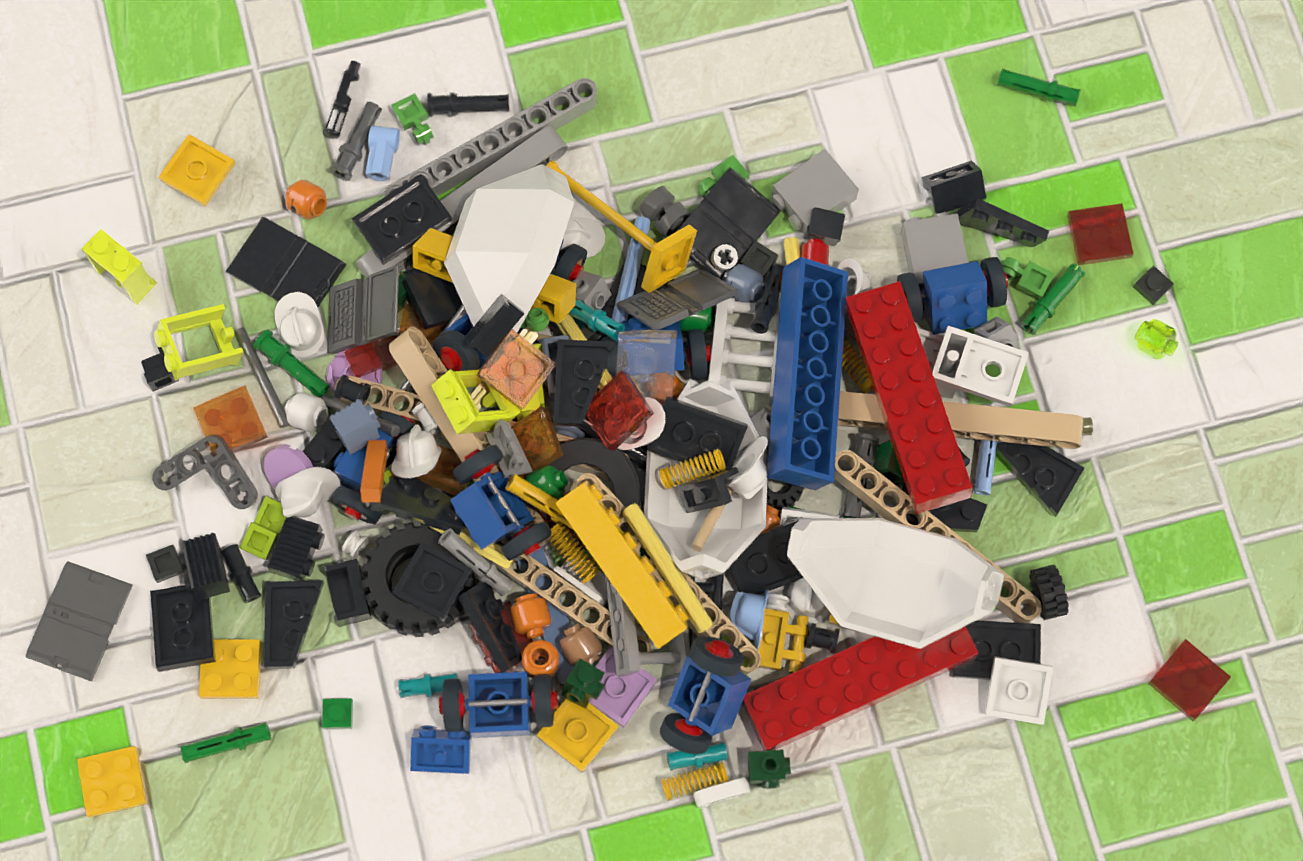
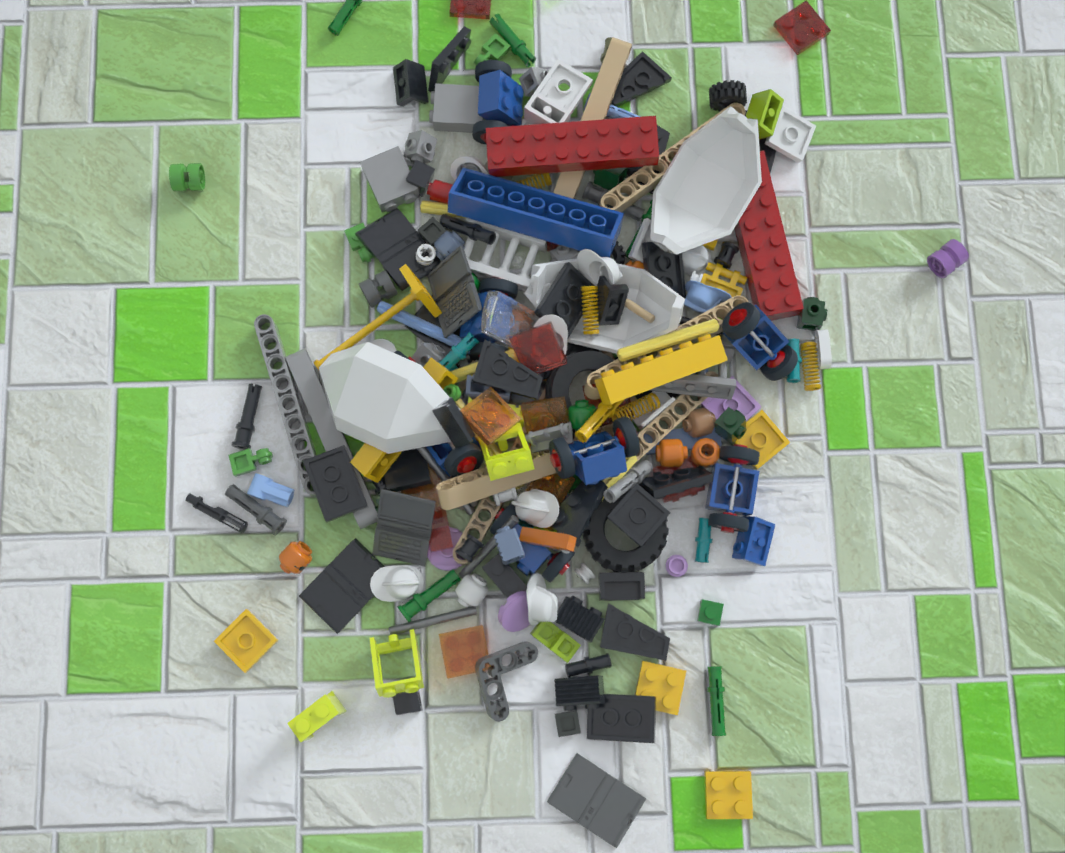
camera: 80 degrees left, 5 degrees up
none -> light grey brick [403,130,437,164]
none -> lavender plate [665,555,688,577]
none -> lime brick [745,89,784,139]

